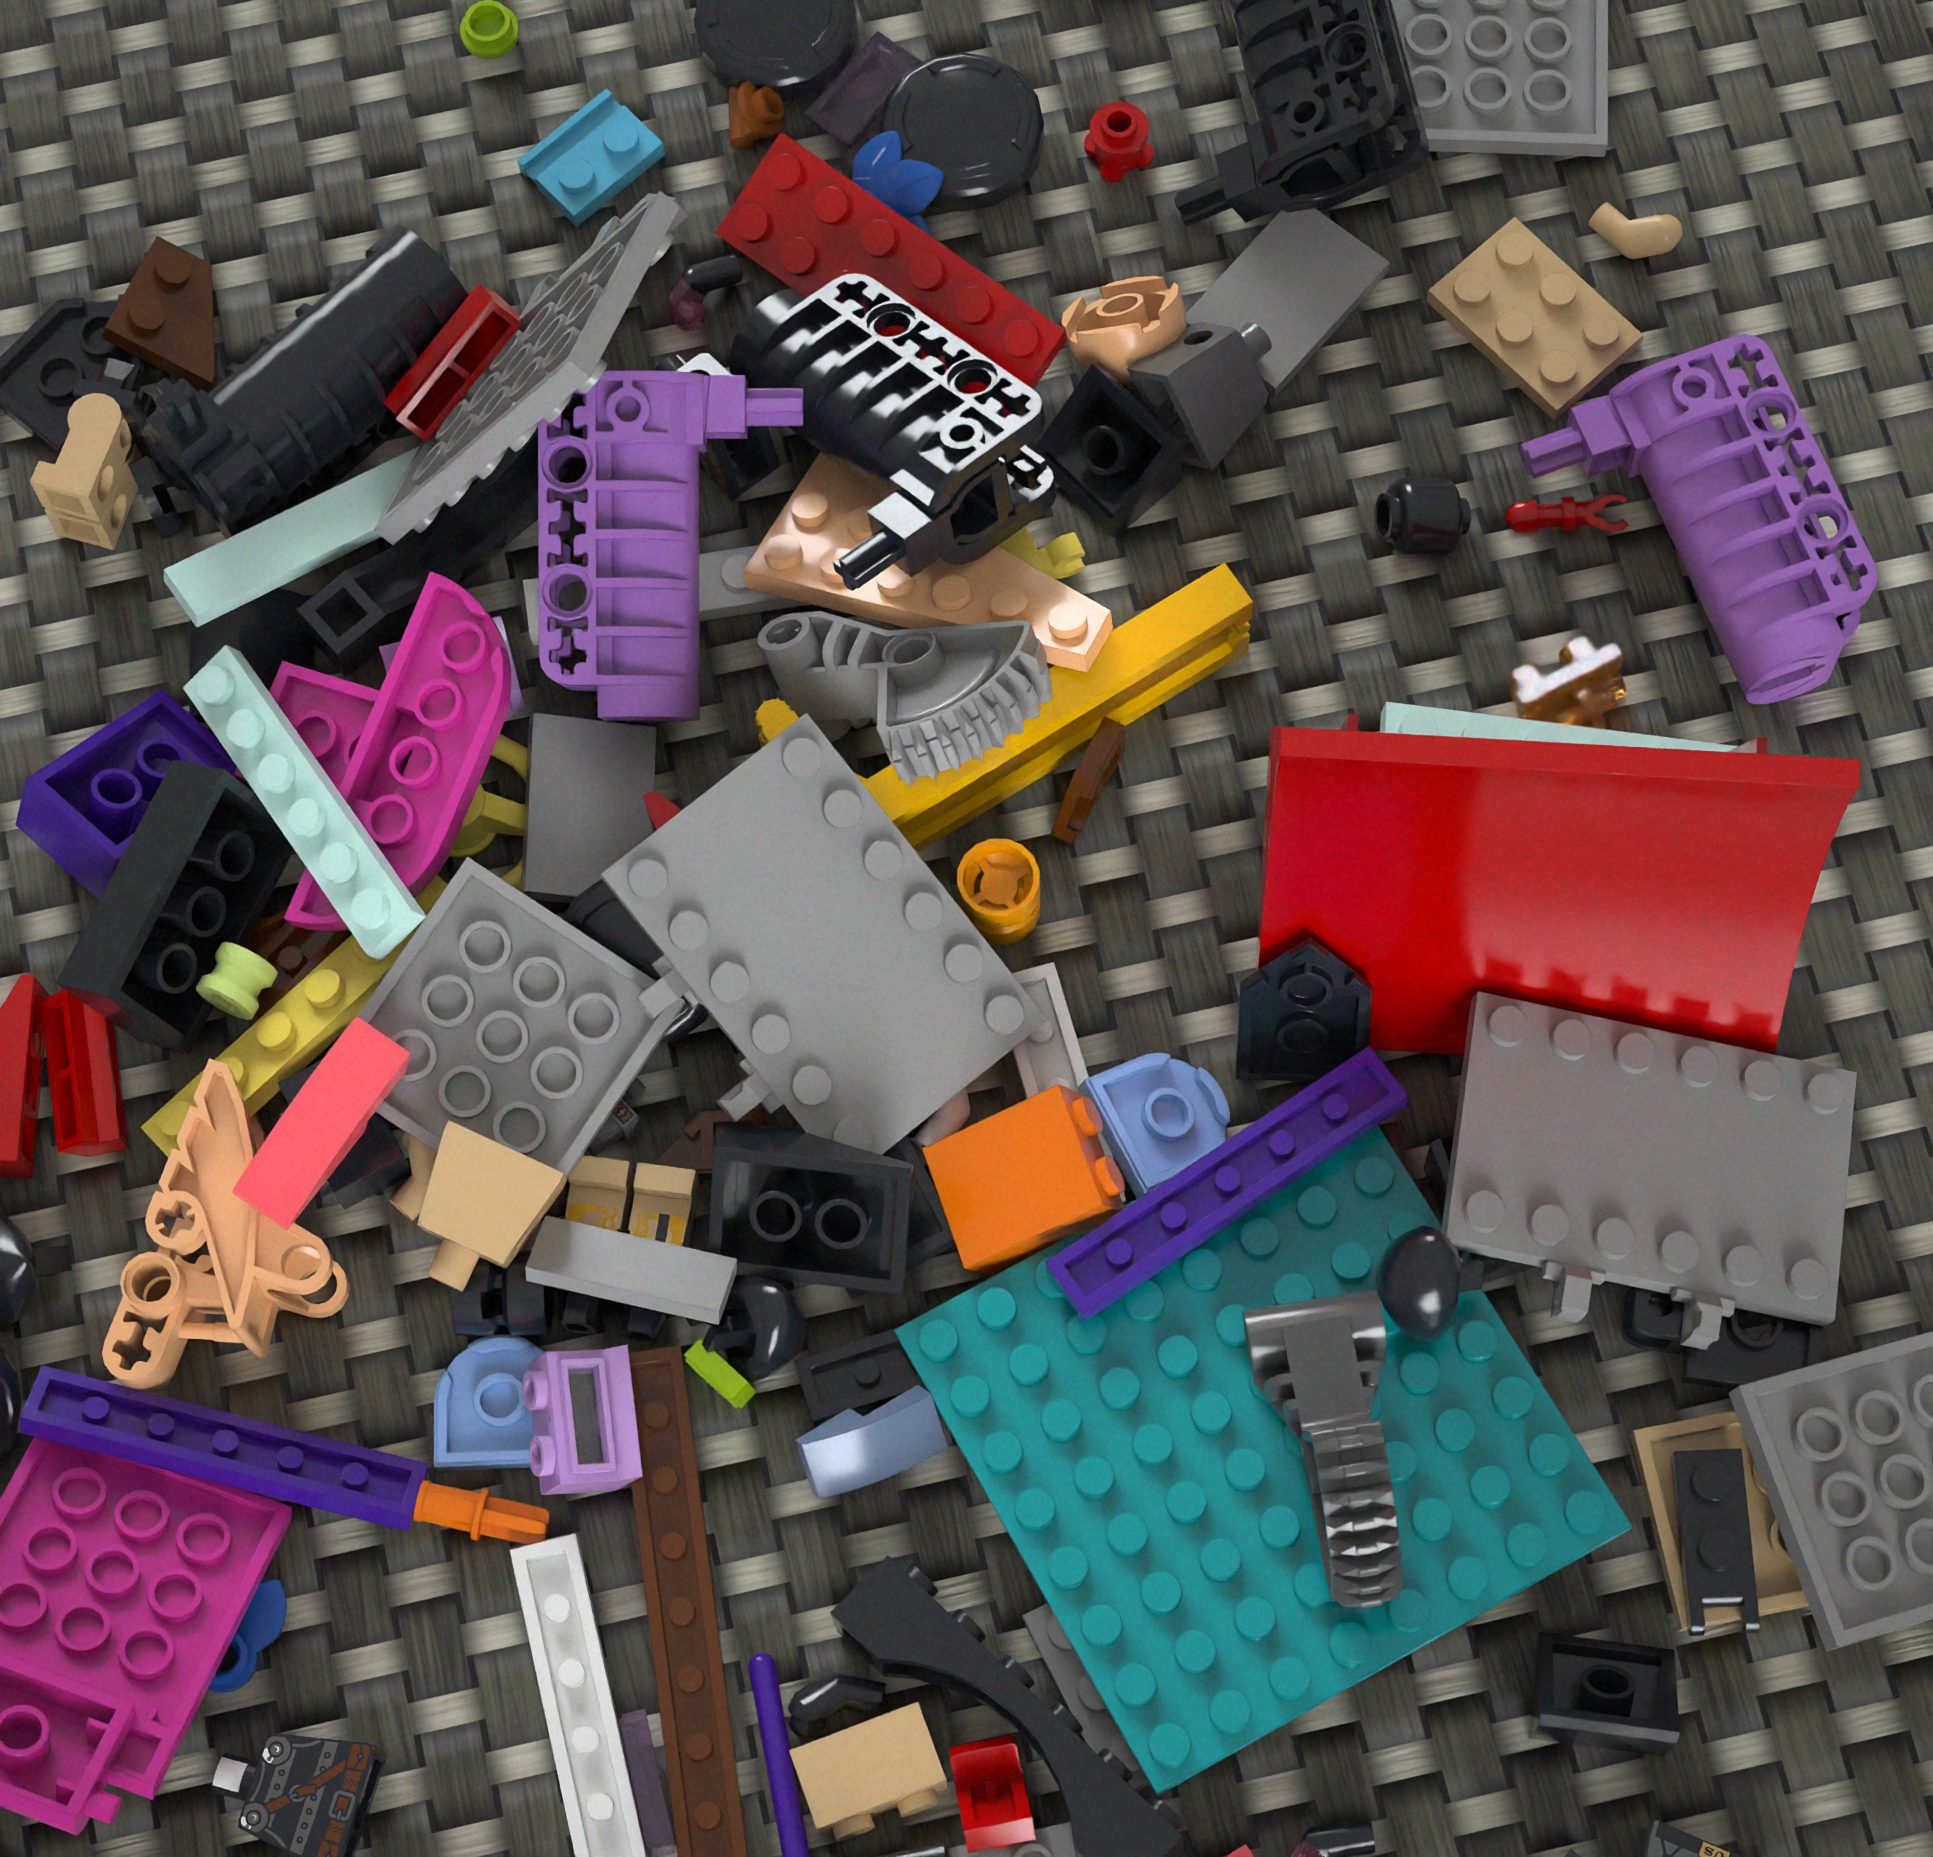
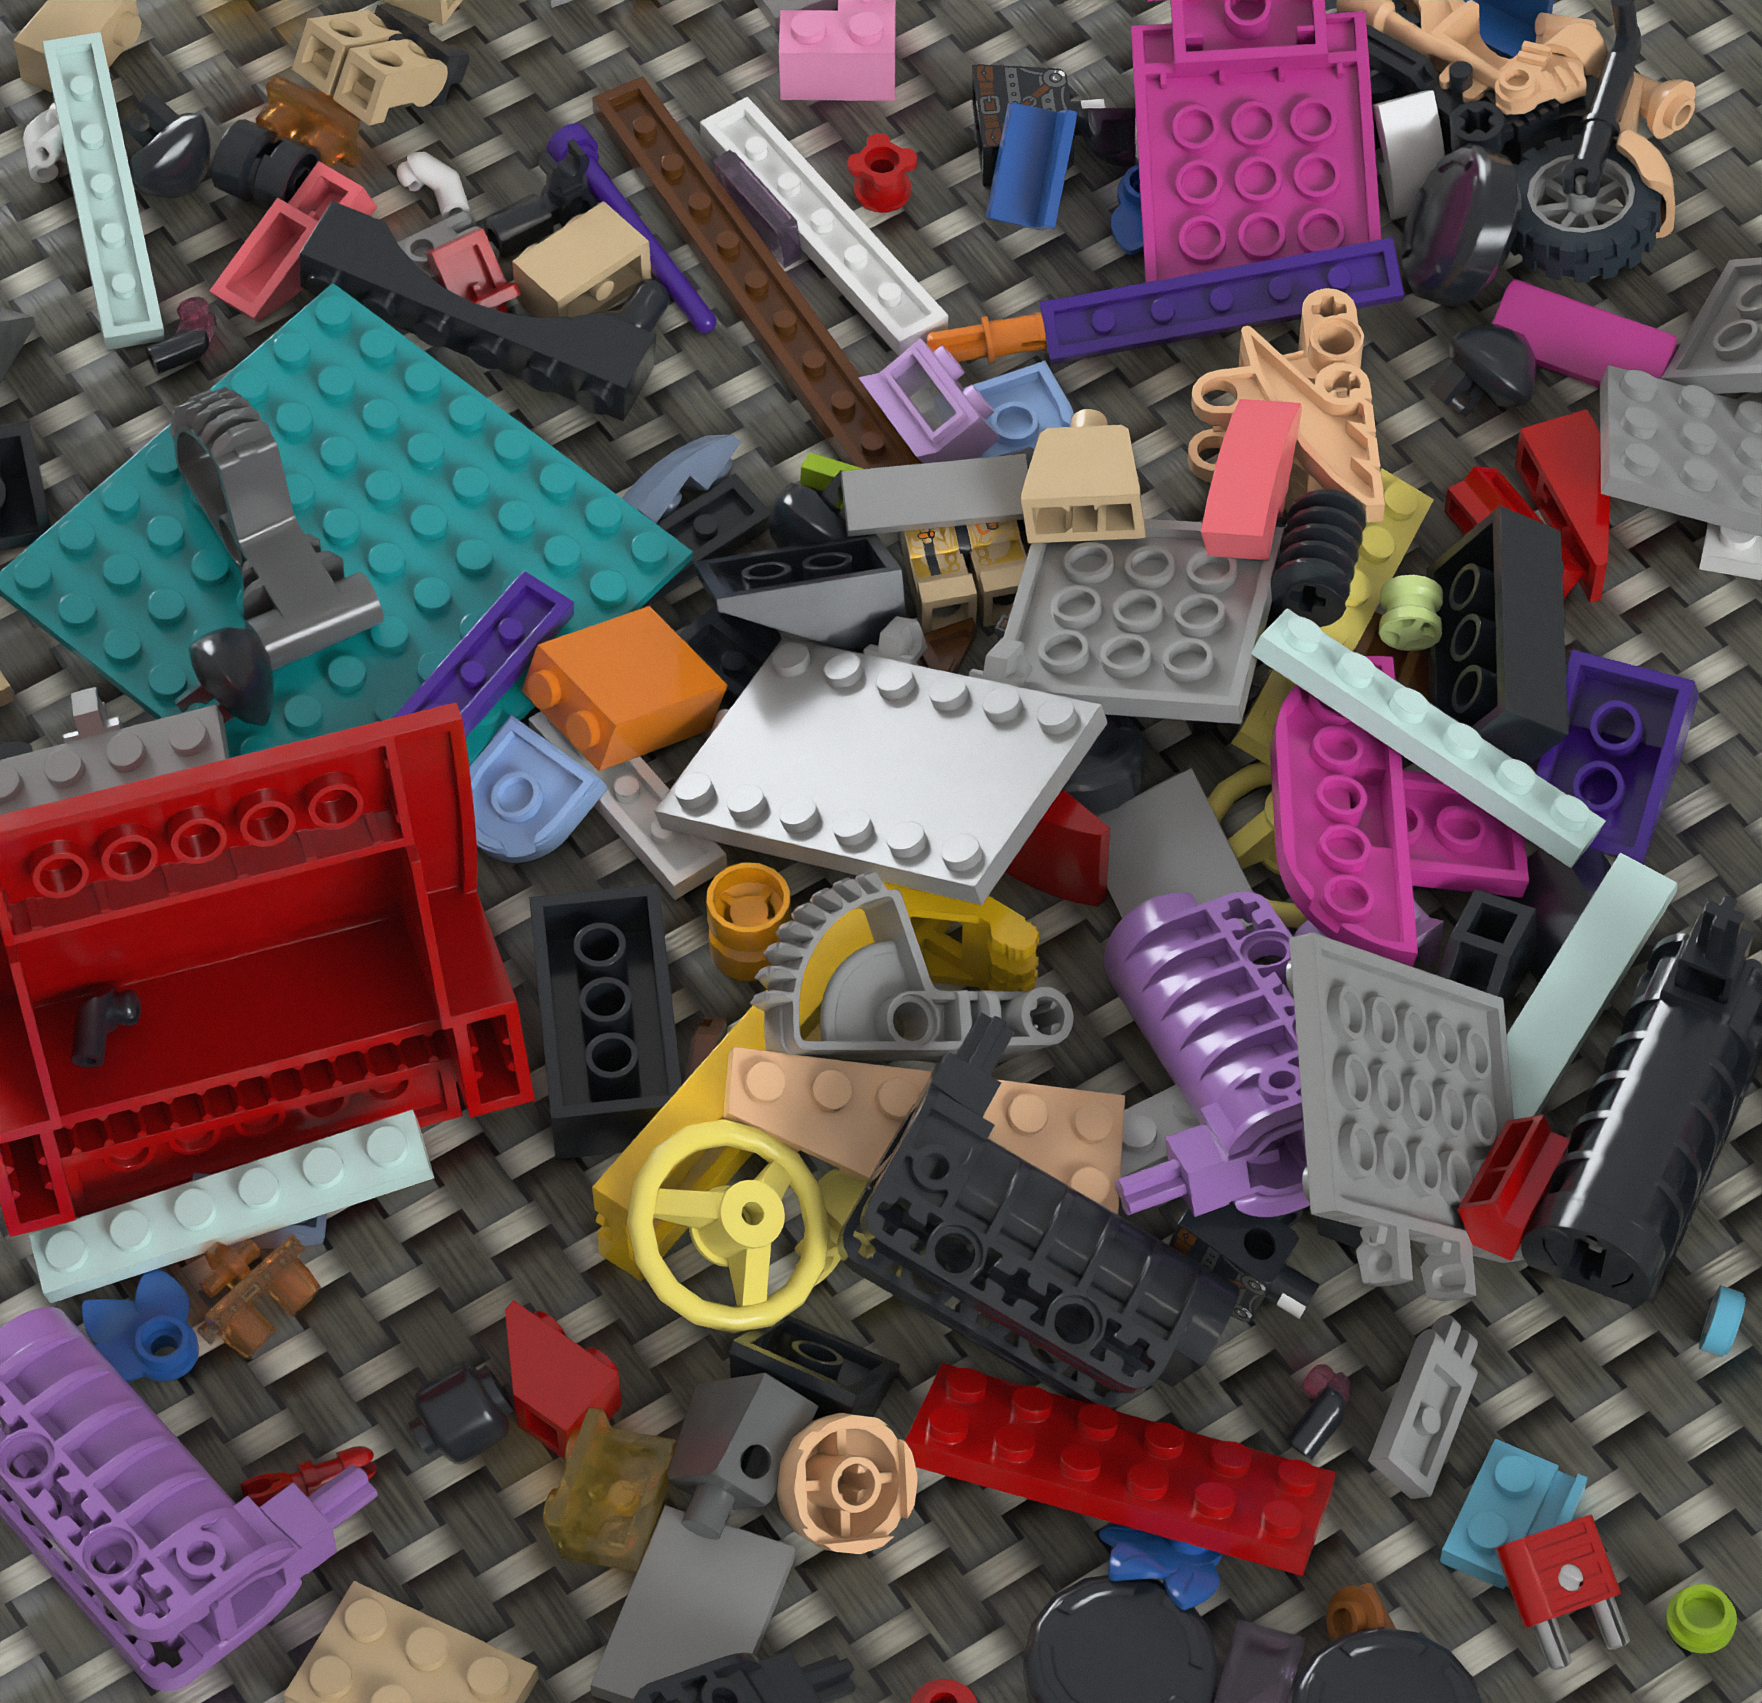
camera: 155 degrees right, 15 degrees down
none -> blue plate [82,1269,199,1383]
none -> red slope [505,1300,622,1463]
none -> black brick [529,884,682,1160]
none -> clear yellow bracket [543,1407,677,1572]
none -> light yellow piece [627,1119,830,1334]
none -> red brick [847,133,917,213]
none -> blue panel [985,102,1078,231]
none -> black tile [1076,108,1136,167]
none -> black piece [1271,490,1367,627]
none -> red piece [1495,1514,1630,1671]
none -> medium azure tile [1699,1285,1746,1357]

